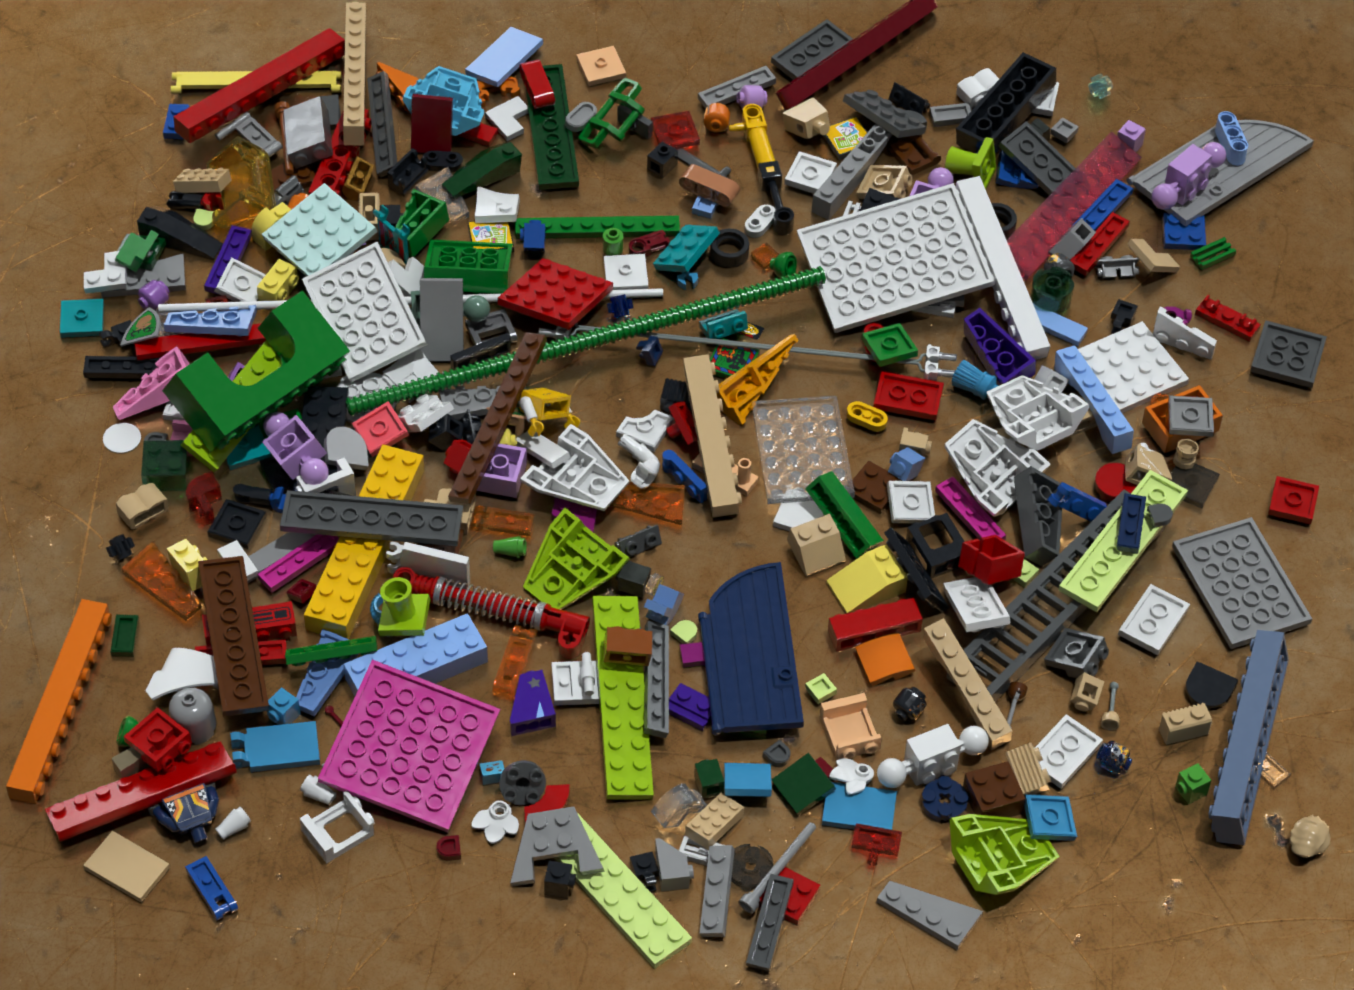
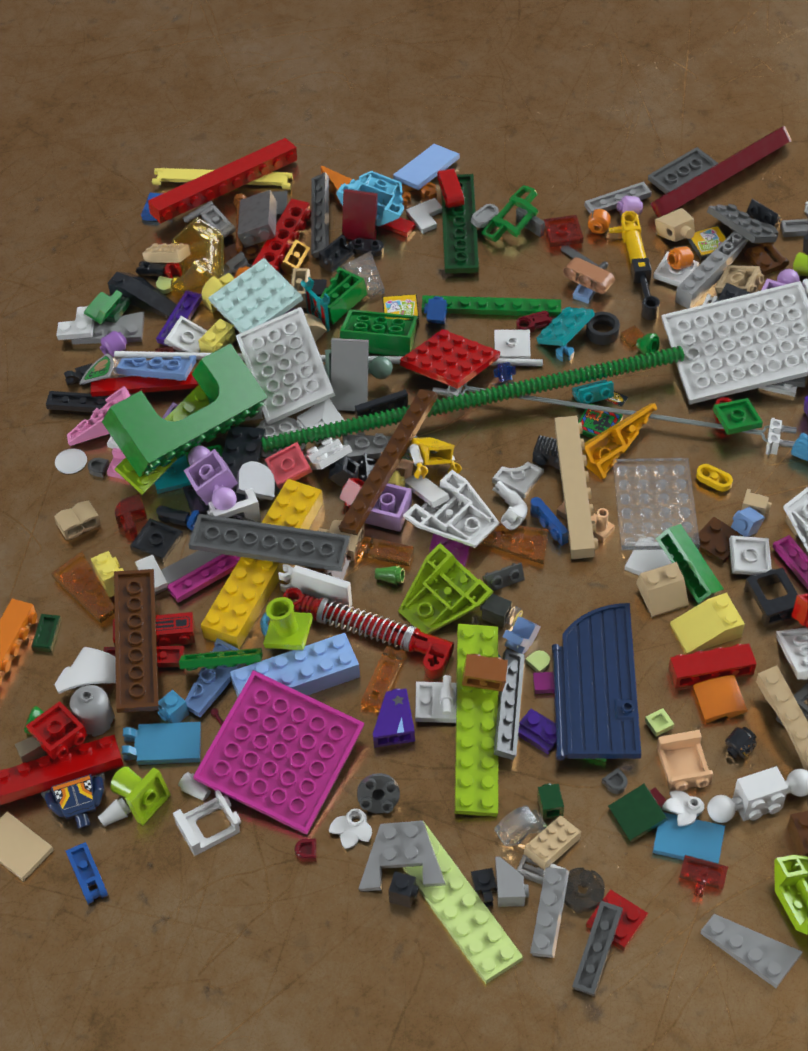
camera: 10 degrees right, 0 degrees up
teal plate [60,299,104,338] -> none
black gear [106,534,135,561] -> none
clear green brick [141,440,190,491] -> none
dark red tile [286,578,317,603] -> none
tan brick [343,2,366,145] -> none
white tile [388,257,424,297] -> none
dark green wedge [442,142,522,199] -> none
flat silver plate [465,309,518,346] -> none
white plate [475,187,520,223] -> none
medium azure slope [479,760,505,785] -> none
red tile [524,784,570,824] -> none
light nougat plate [576,46,626,86] -> none
bright green brick [603,228,623,256] -> none
dark blue tile [636,336,663,366] -> none
black brick [647,142,678,178] -> none
red tile [667,401,698,445] -> none
dark azure tile [724,763,772,797] -> none
light grey piece [738,822,816,914] -> none
white plate [745,205,776,238] -> none
red plate [873,371,944,420] -> none
black plate [884,528,950,613] -> none
dark blue plate [921,776,969,823] -> none
none -> lime plant [110,767,171,826]
none -> orange head [667,246,694,270]

